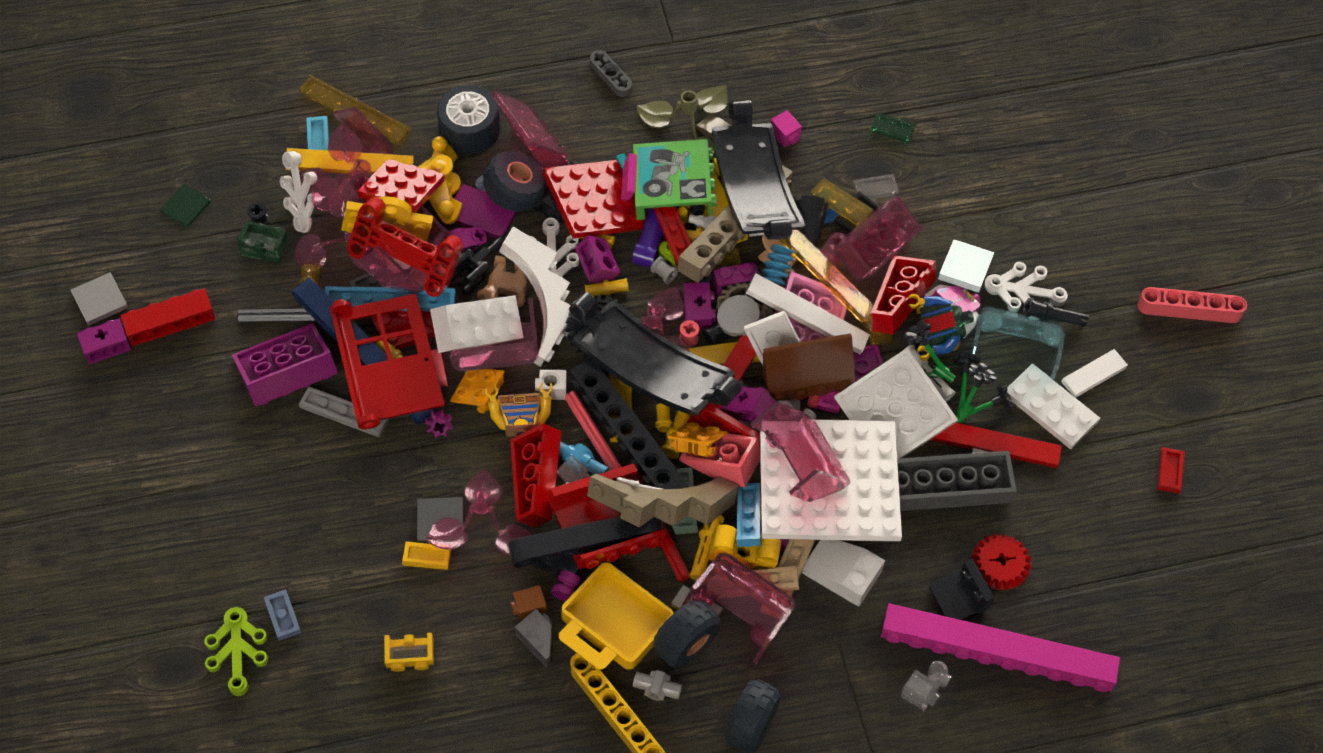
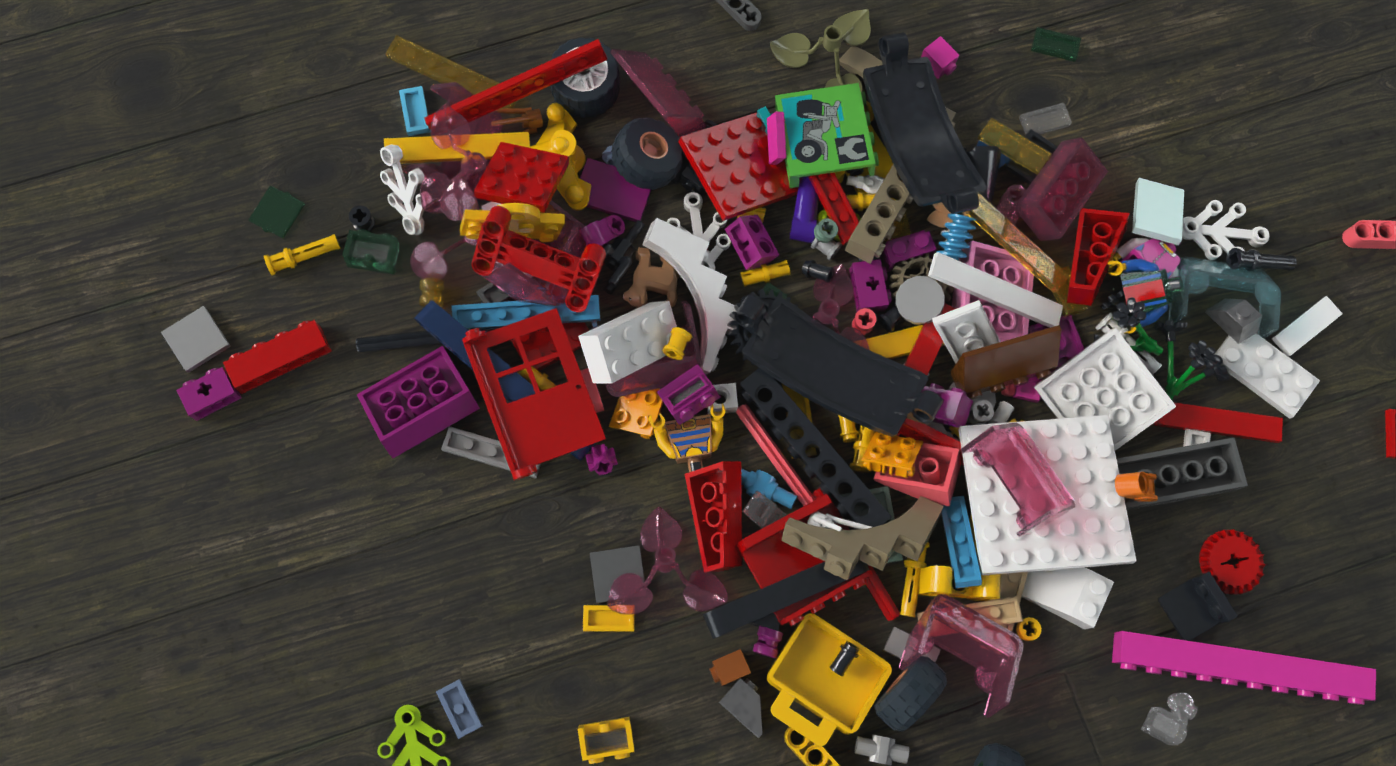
camera: 10 degrees left, 15 degrees up
none -> yellow pin [264,234,340,276]
none -> red tile [424,39,608,136]
none -> dark orange plant [491,107,543,134]
none -> magenta window [657,364,720,425]
none -> yellow bush [662,327,692,360]
none -> black pin [802,259,834,282]
none -> sand green bush [814,218,838,243]
none -> black pin [830,641,859,676]
none -> yellow bush [1016,617,1042,641]
none -> orange piece [1115,472,1158,502]
none -> flat silver slope [1205,298,1263,344]

